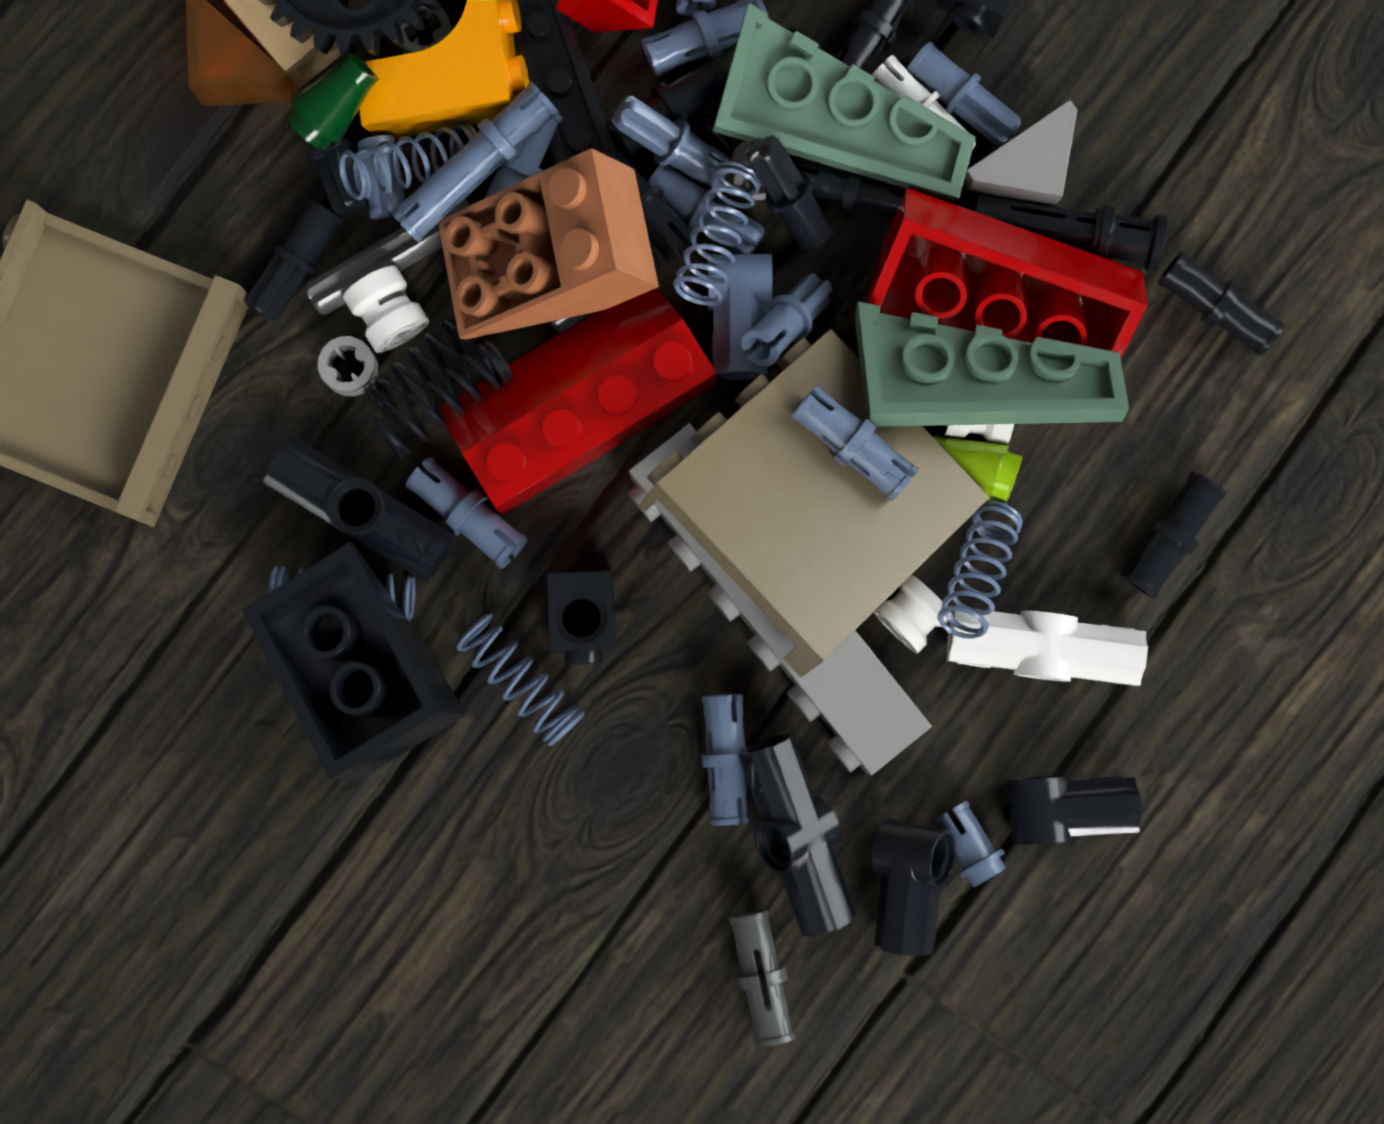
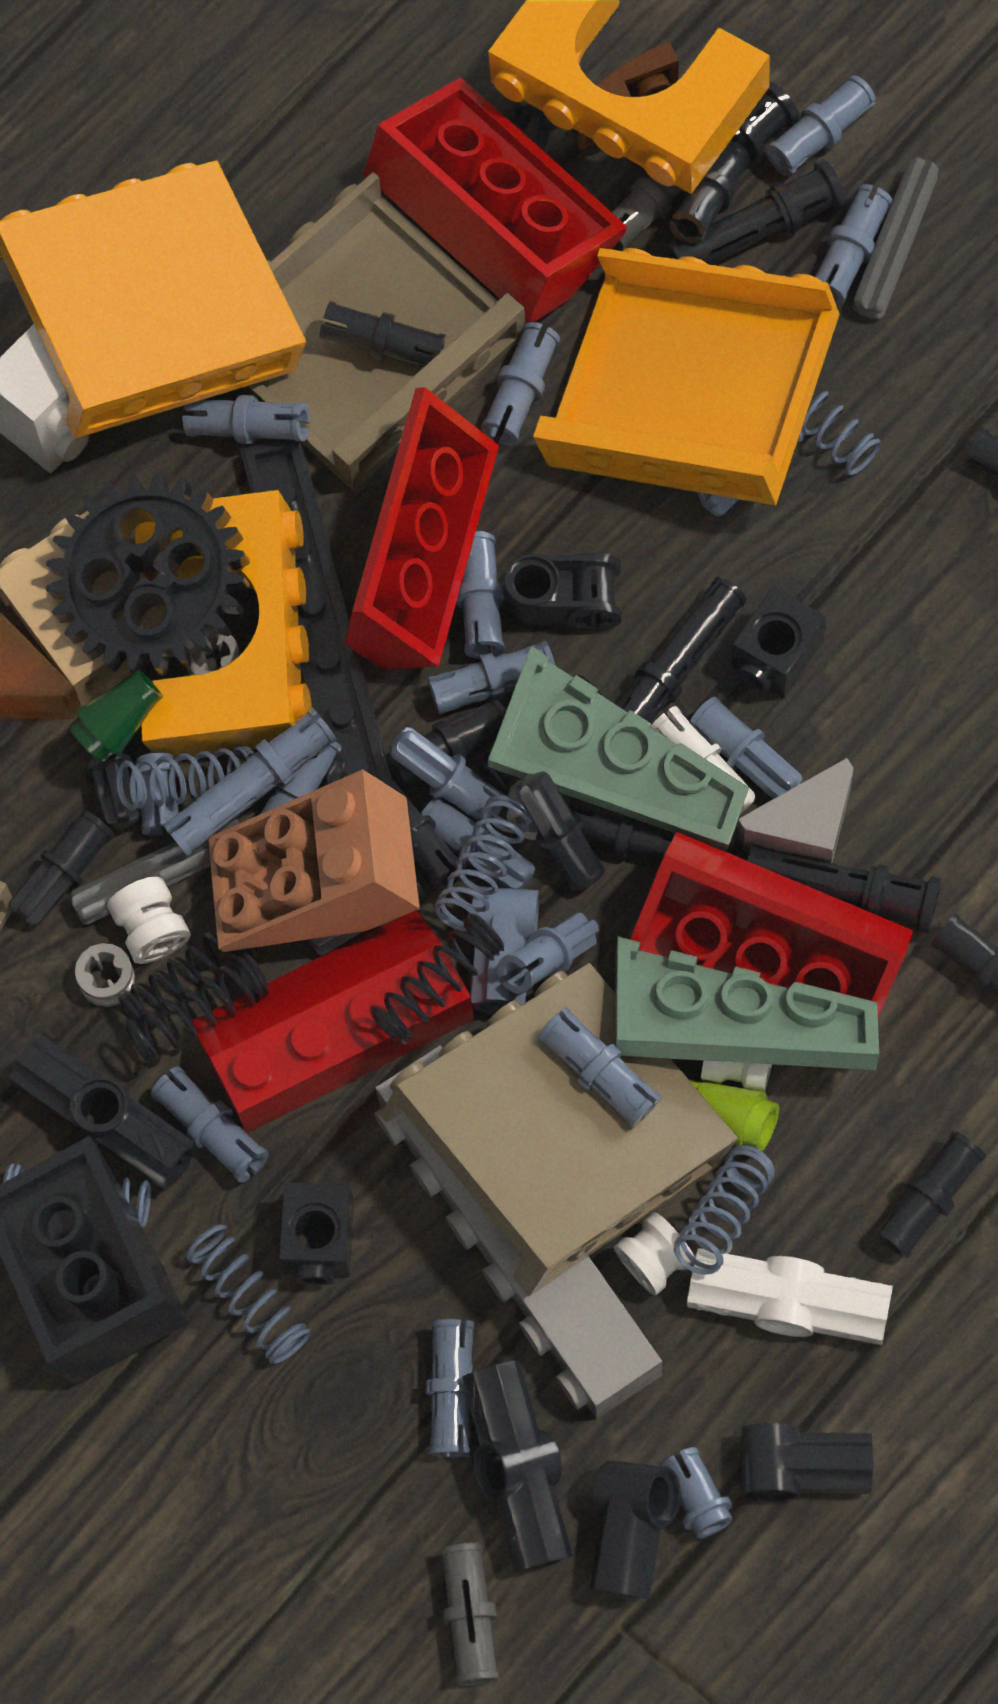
camera: 15 degrees right, 15 degrees down
none -> black piece [370,913,504,1044]

